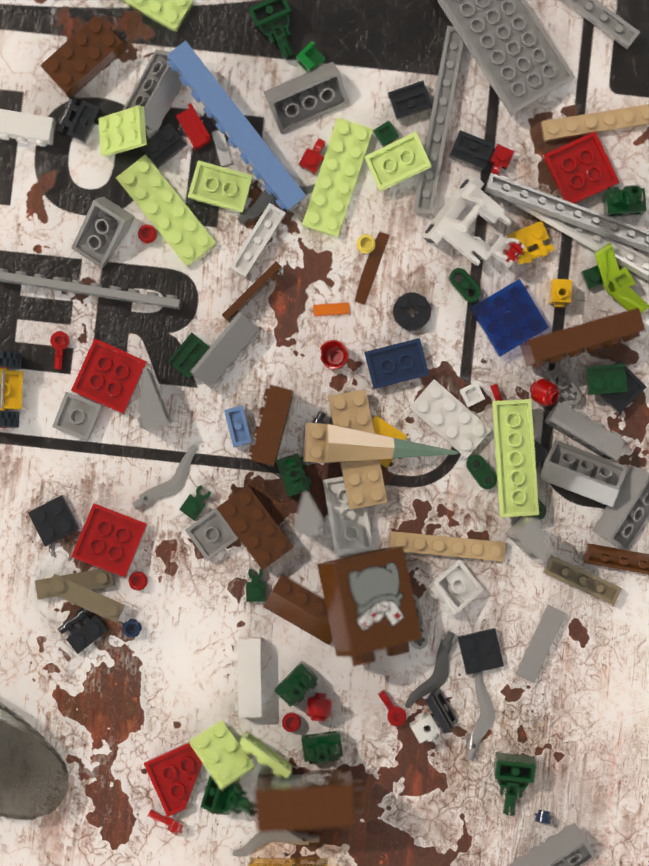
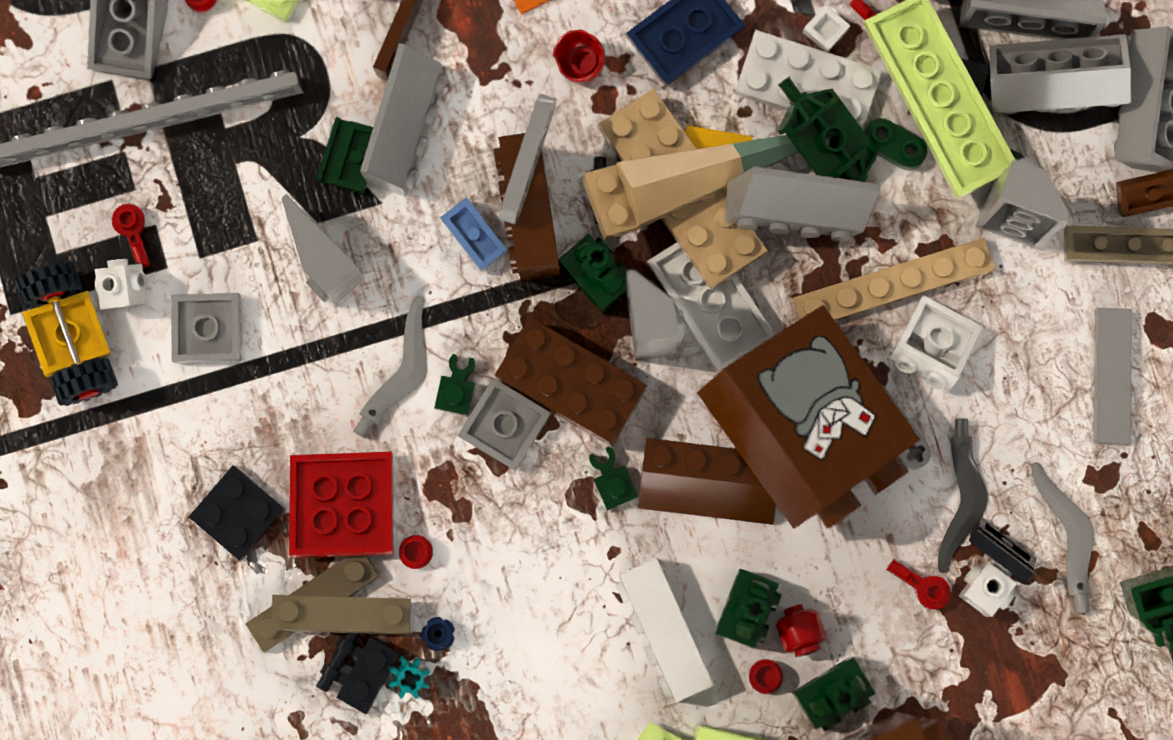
camera: 20 degrees left, 5 degrees down
red plate [71,338,147,414] -> none
black plate [457,628,504,675] -> none
none -> white brick [95,259,147,310]
none -> teal gear [388,656,431,699]
none -> light grey beam [499,94,557,224]
none -> light grey slope [725,167,880,242]
none -> dark green plate [778,76,878,182]

